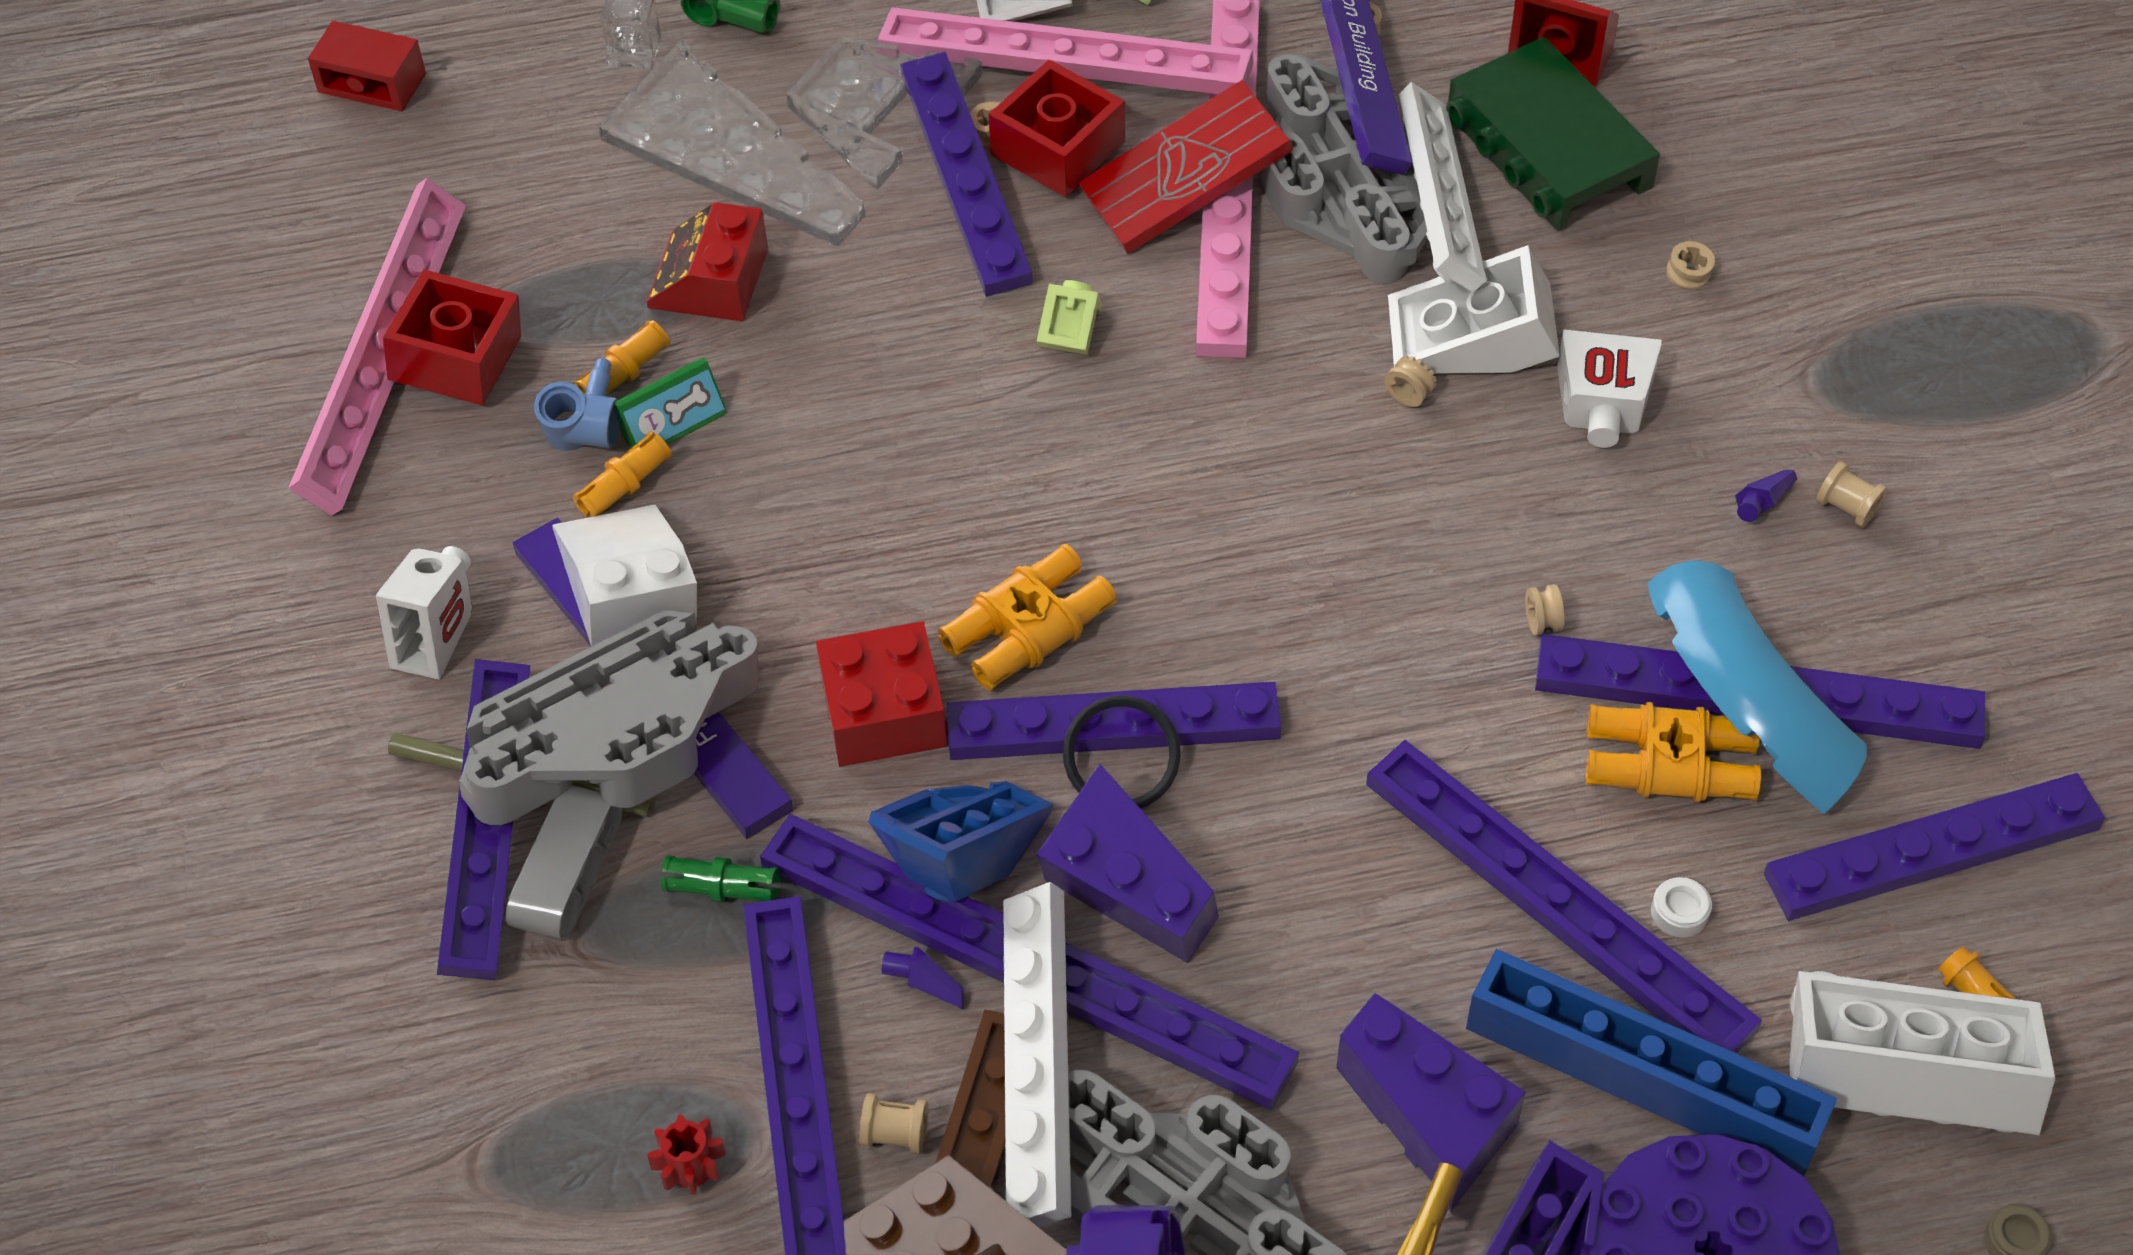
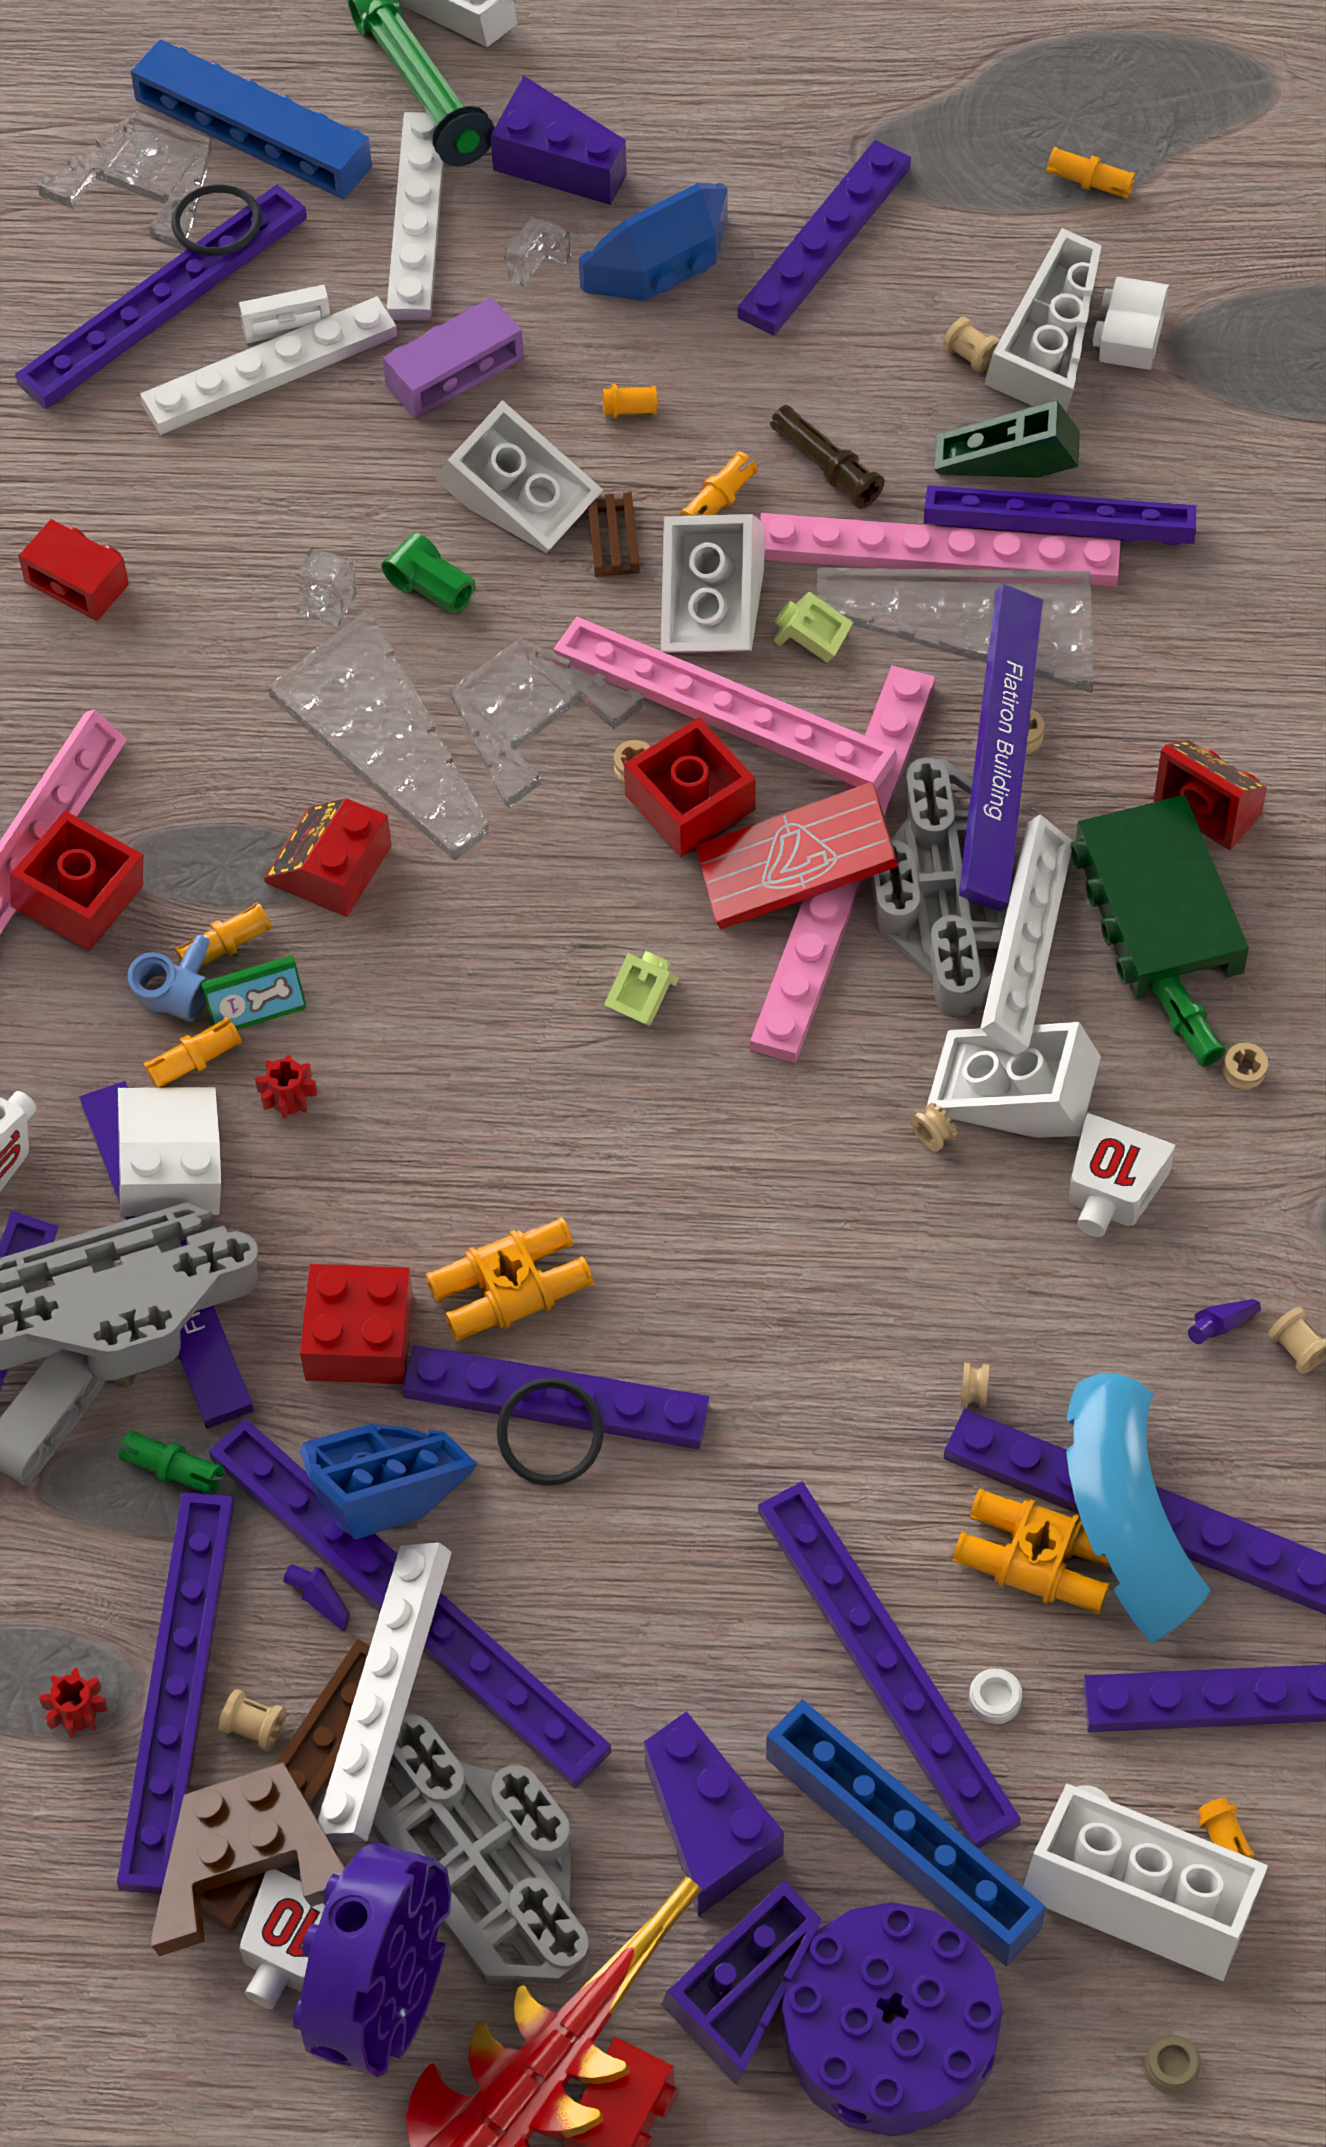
camera: 15 degrees right, 5 degrees up
dark purple plate [900,51,1033,297] -> none
dark purple wedge [1036,763,1219,963] -> none
none -> red gear [255,1054,318,1118]
none -> green pin [1151,976,1226,1067]

